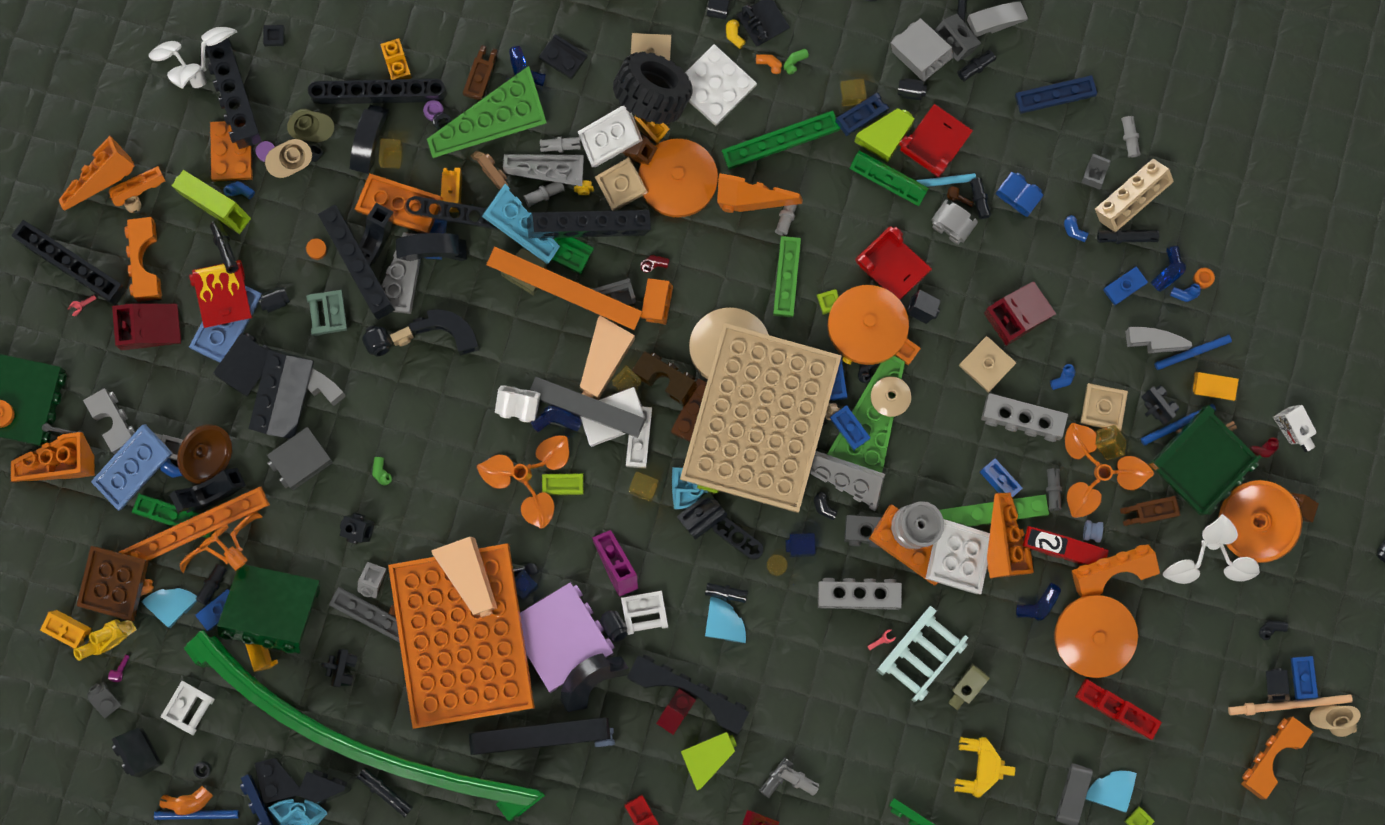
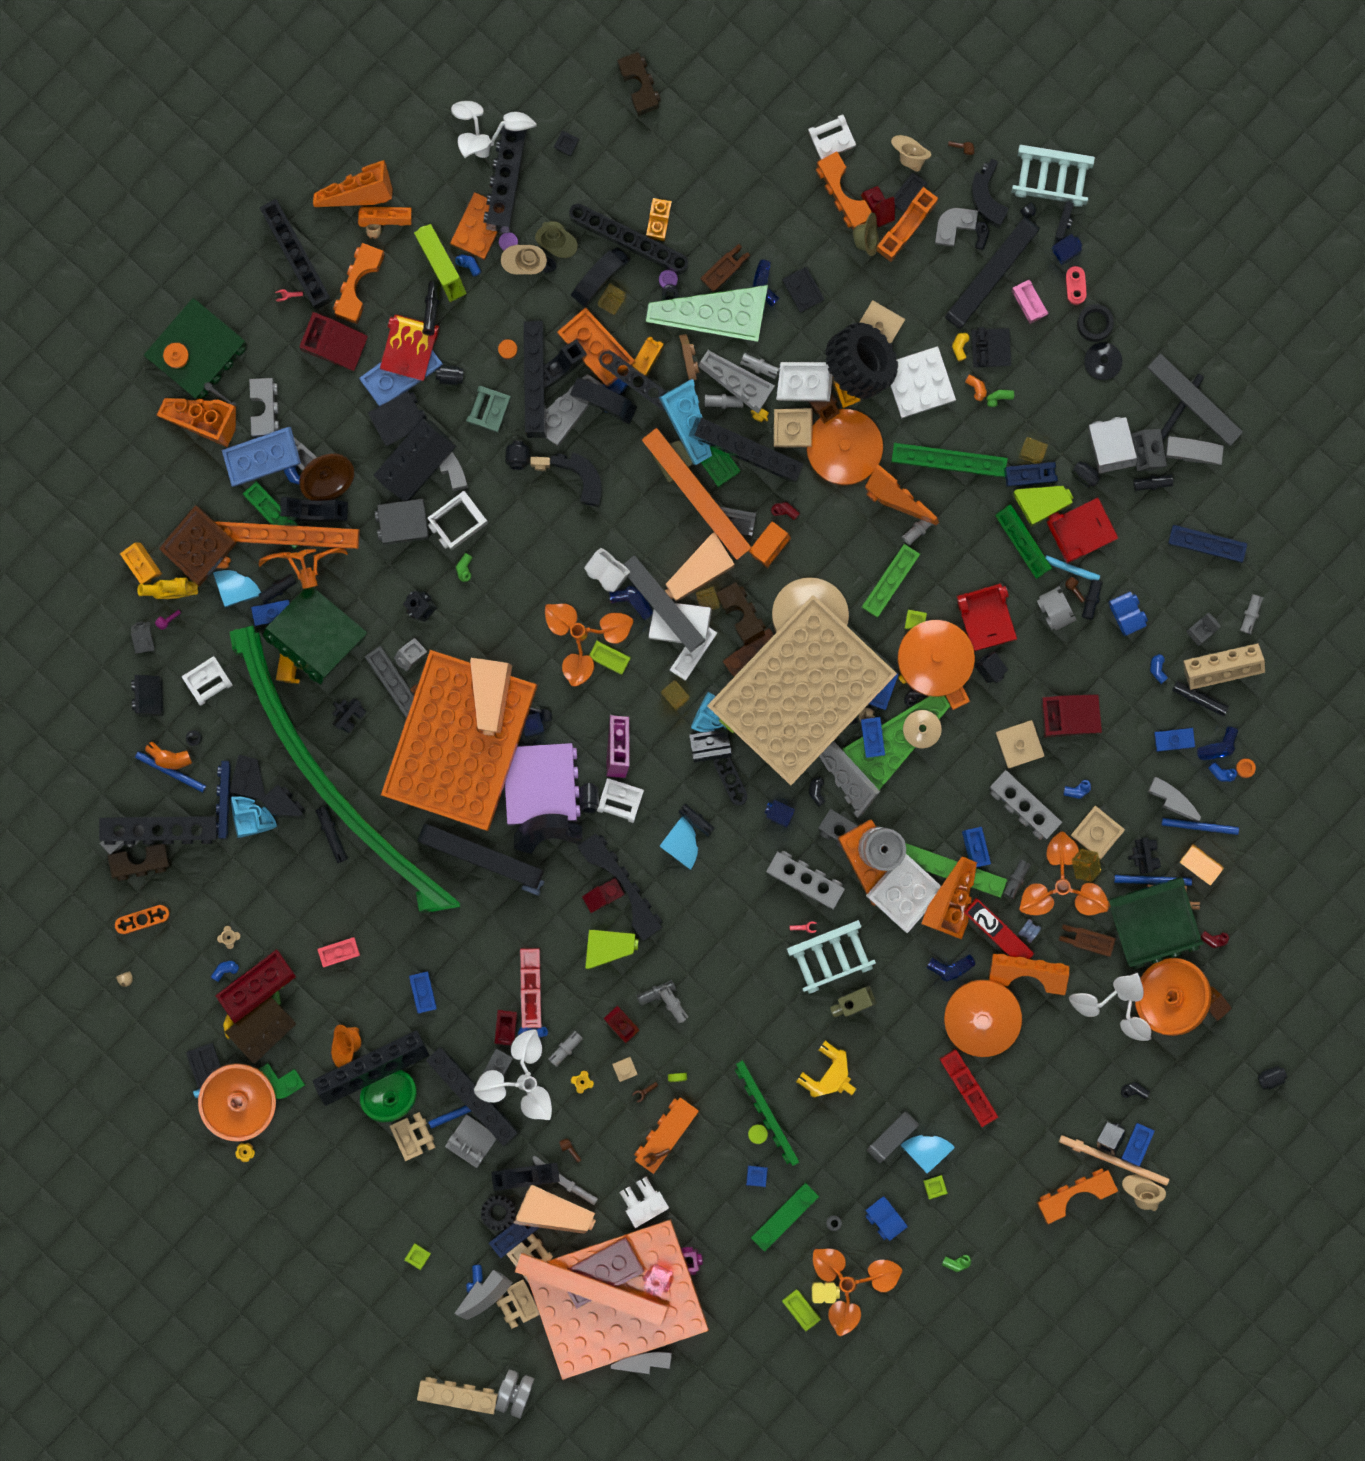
camera: 35 degrees right, 5 degrees up
clear yellow tile [767,555,787,576] -> none
white torso [1273,405,1316,452] -> none
none -> white window [427,491,488,551]

